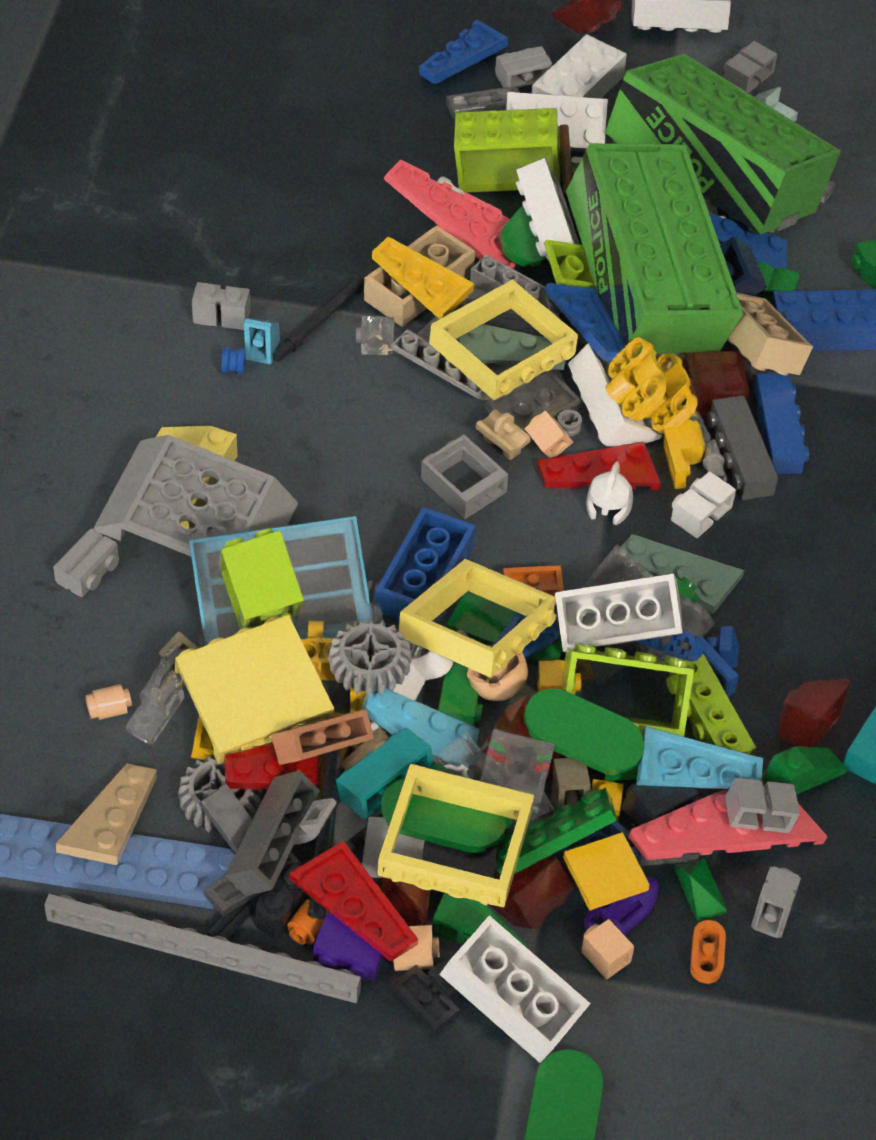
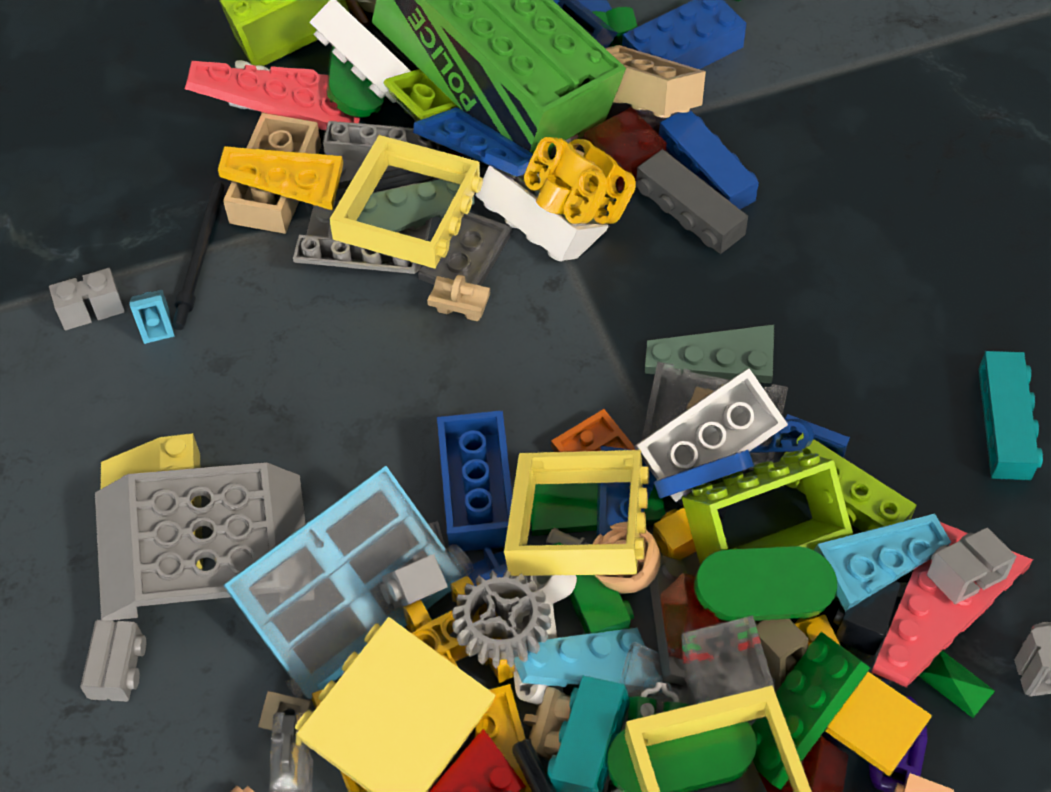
camera: 25 degrees left, 5 degrees up
lime hose [219,528,304,630] -> none
blue wheel [221,346,246,375] -> none
nougat brick [271,709,374,765] -> none
clear brick [356,316,394,355] -> none
light grey window [421,435,509,520] -> none
light nougat brick [525,411,573,458] -> none
red wing [537,442,661,490] -> none
light grey bush [557,410,582,437] -> none
white helmet [586,461,633,525] -> none
yellow plate [663,405,711,489] -> none
white piece [671,471,736,538] -> none
green plate [676,576,700,606] -> none
orange plate [690,920,726,984] -> none
light grey axle [703,439,727,482] -> none
blue tile [707,626,739,668] -> none
green slope [762,746,848,795] -> none
clear red slope [778,679,851,747] -> none
none -> light grey piece [380,554,448,609]
none -> blue beam [654,449,754,498]

